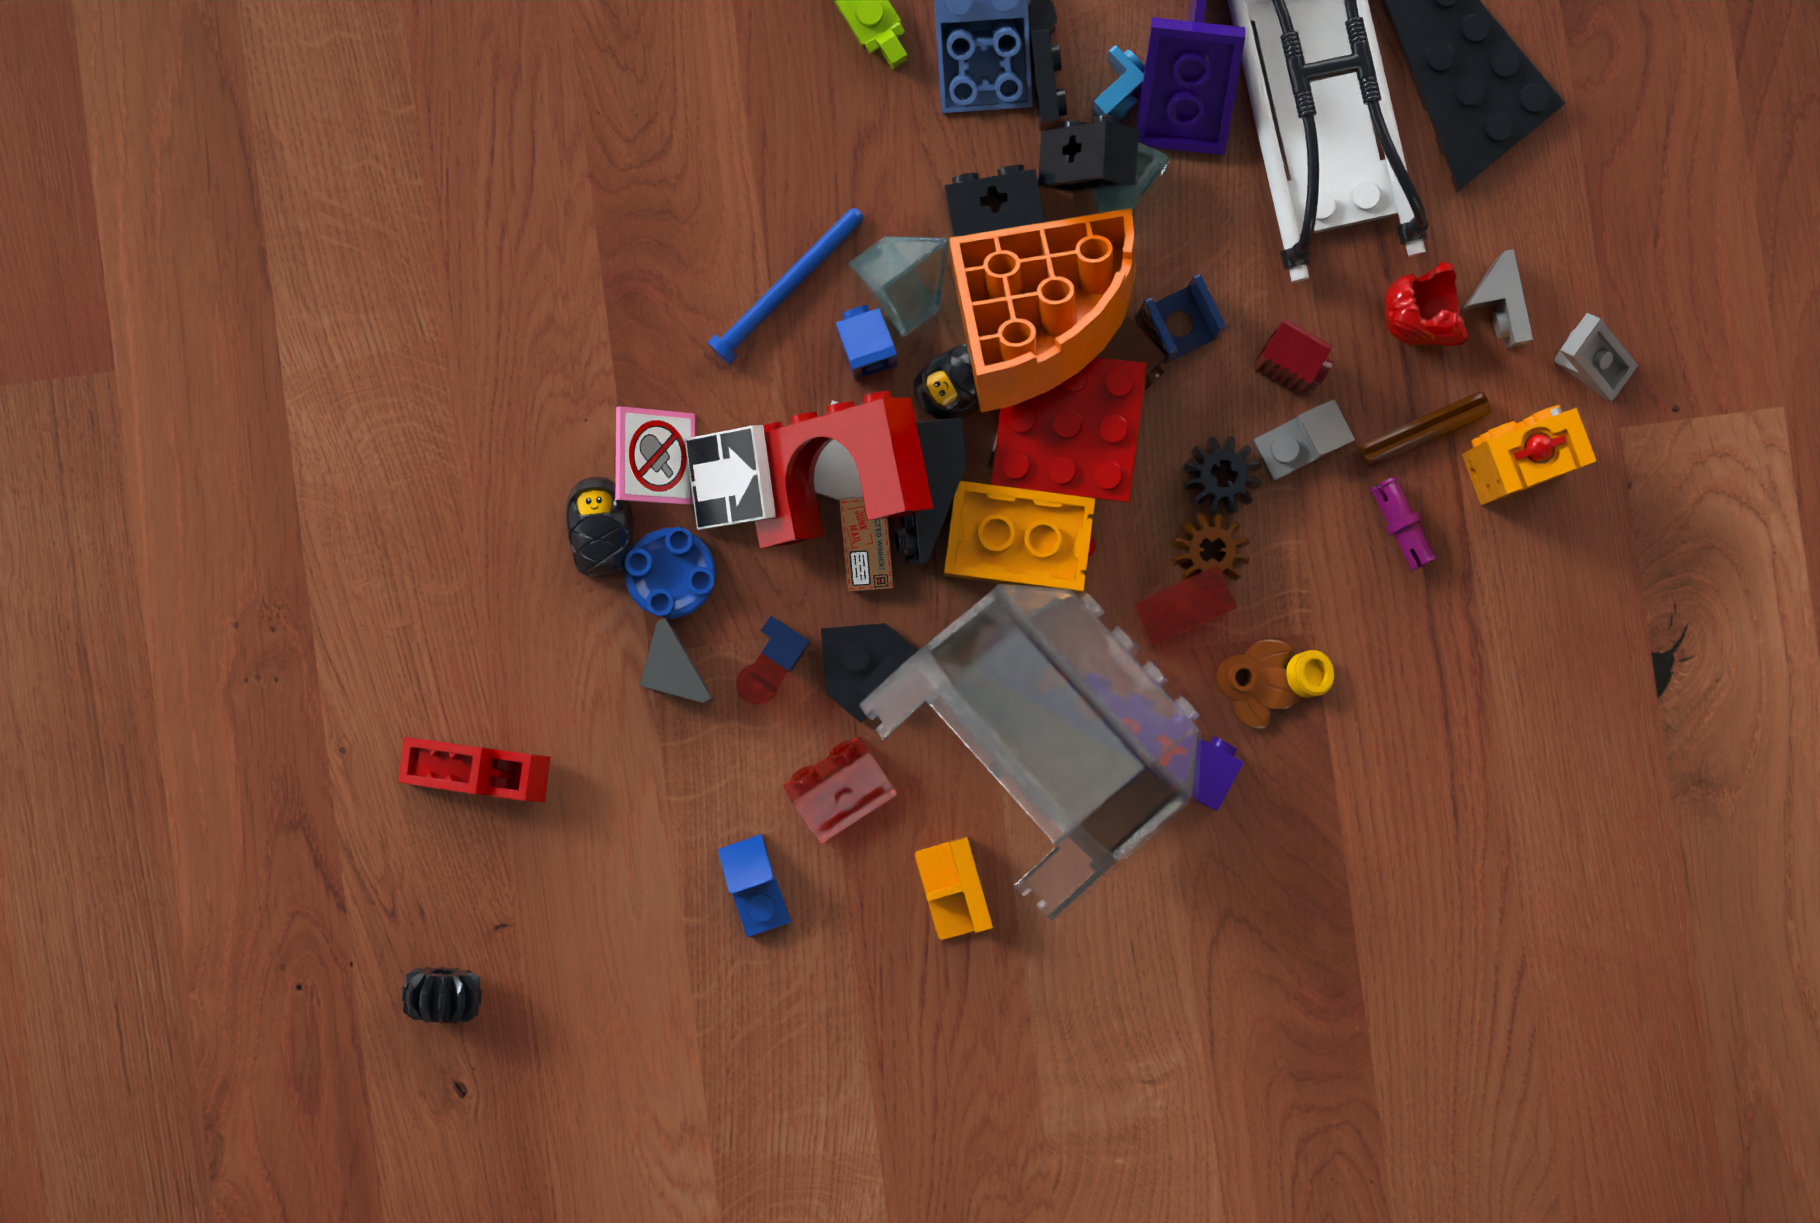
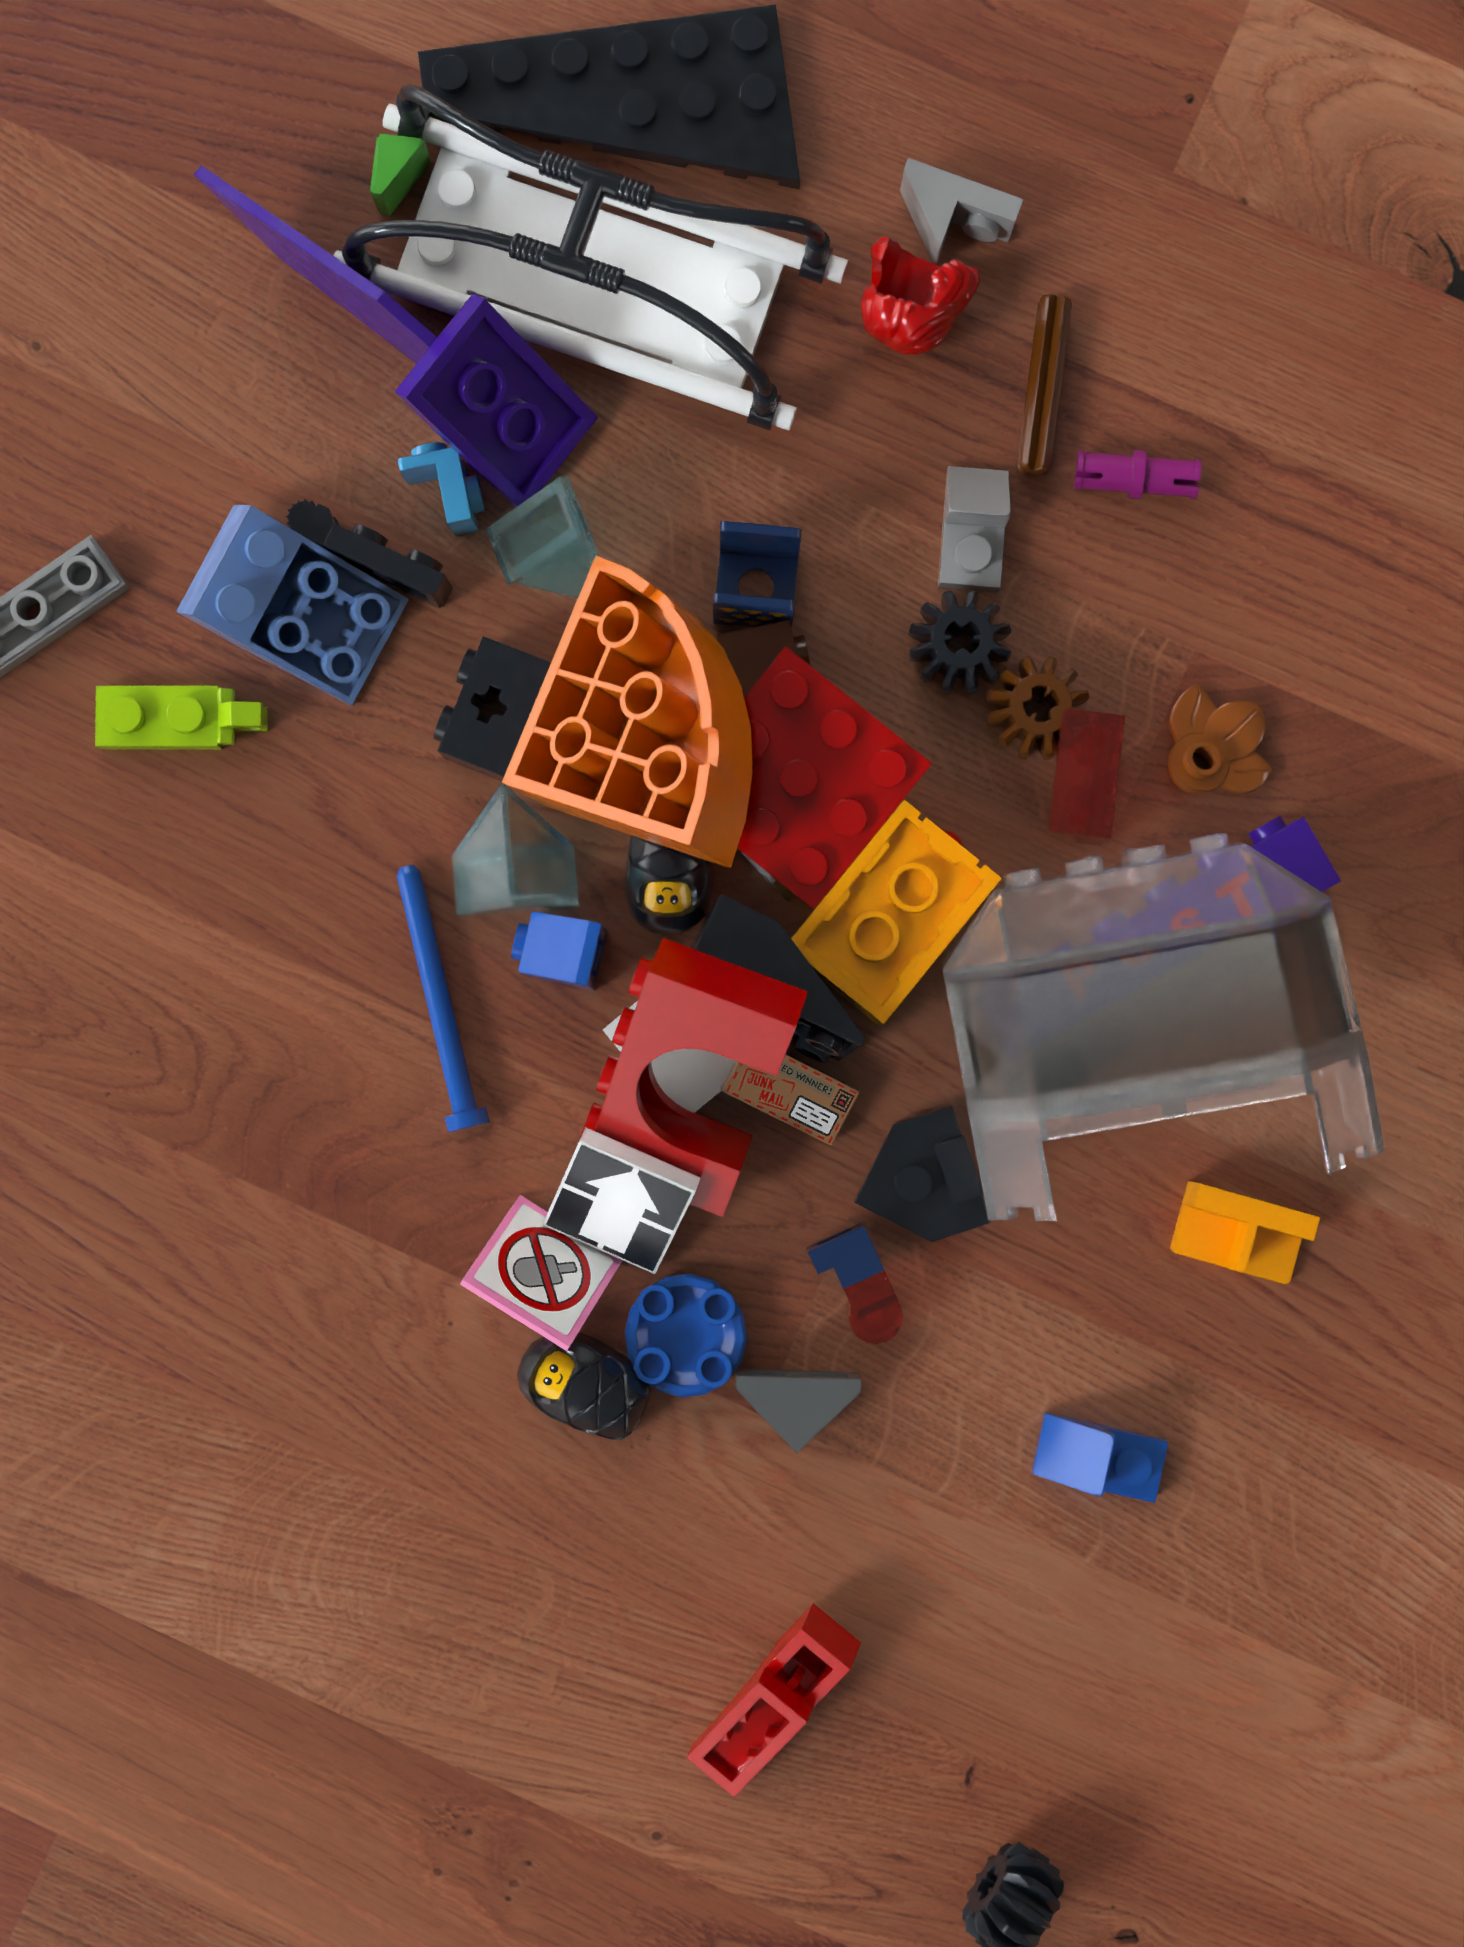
camera: 65 degrees left, 0 degrees up
clear red bracket [783,736,897,844] -> none
black brick [1038,115,1139,193] -> none
dark red brick [1253,318,1334,394] -> none
yellow tile [1286,650,1334,698] -> none
light orange piece [1462,404,1597,505] -> none
light grey slope [1554,313,1638,402] -> none

